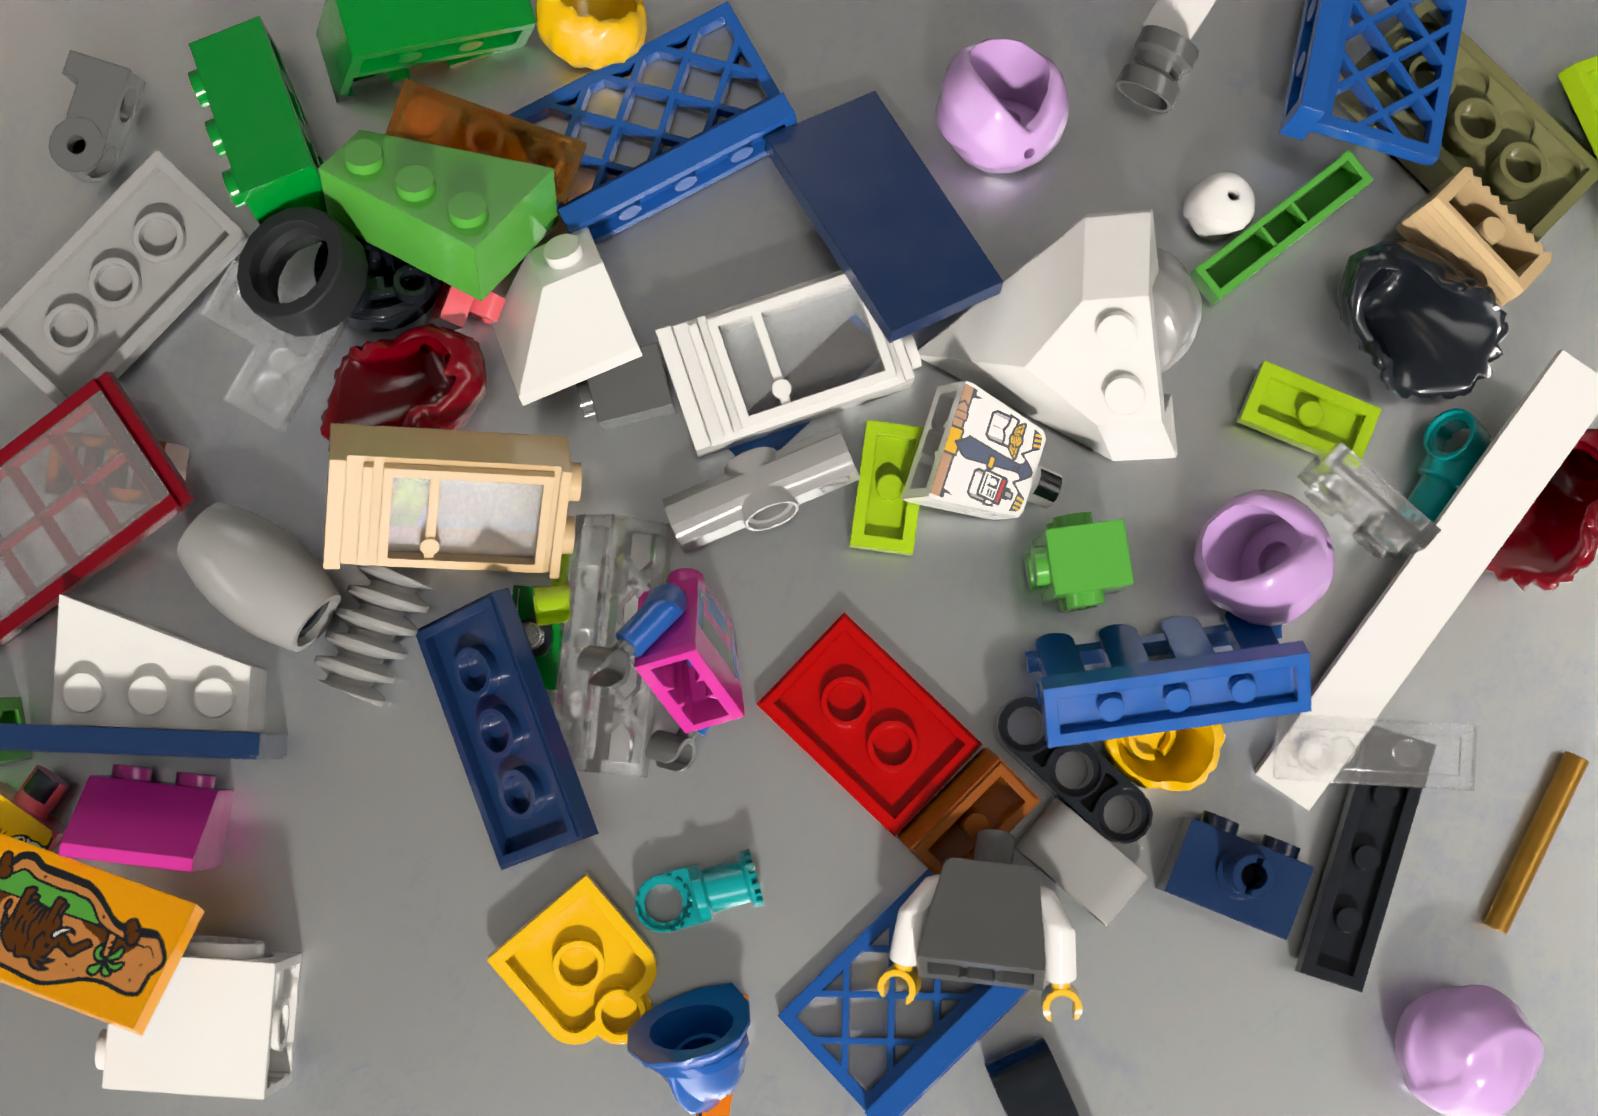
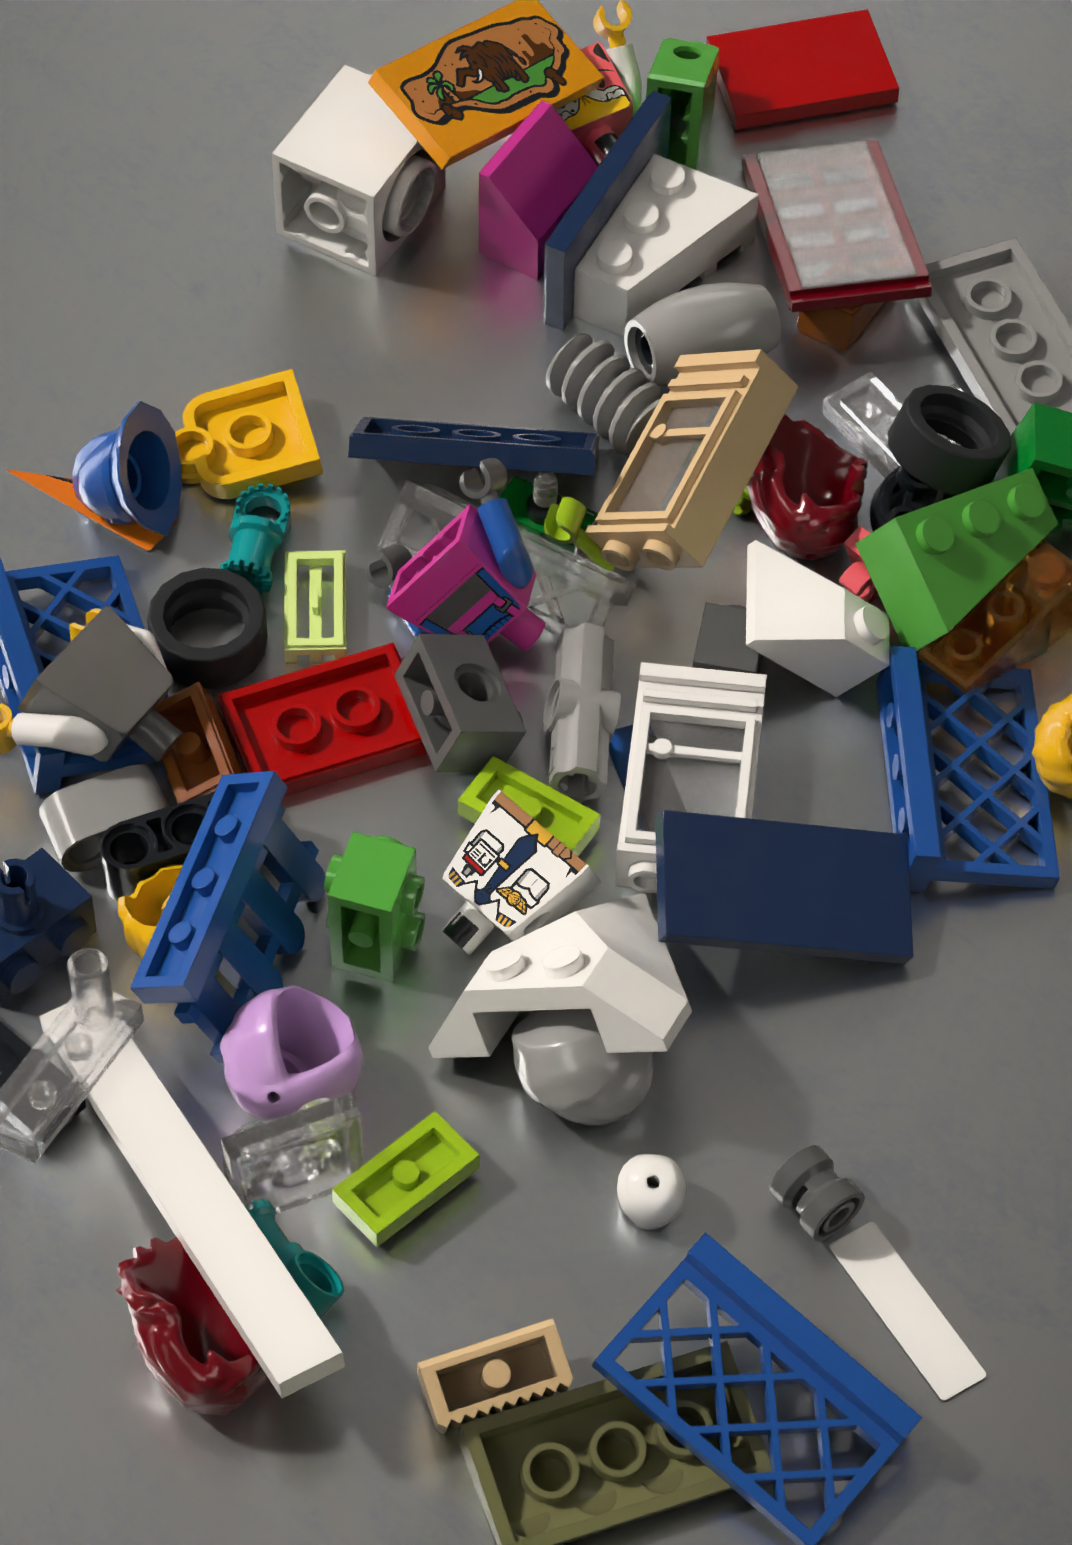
camera: 115 degrees right, 30 degrees down
lavender piece [935,38,1069,174] -> none
bright green piece [1190,150,1374,306] -> none
black piece [1337,239,1510,399] -> none
none -> black tyre [147,568,268,689]
none -> yellowish green tile [284,550,347,663]
none -> dark grey brick [394,634,527,772]

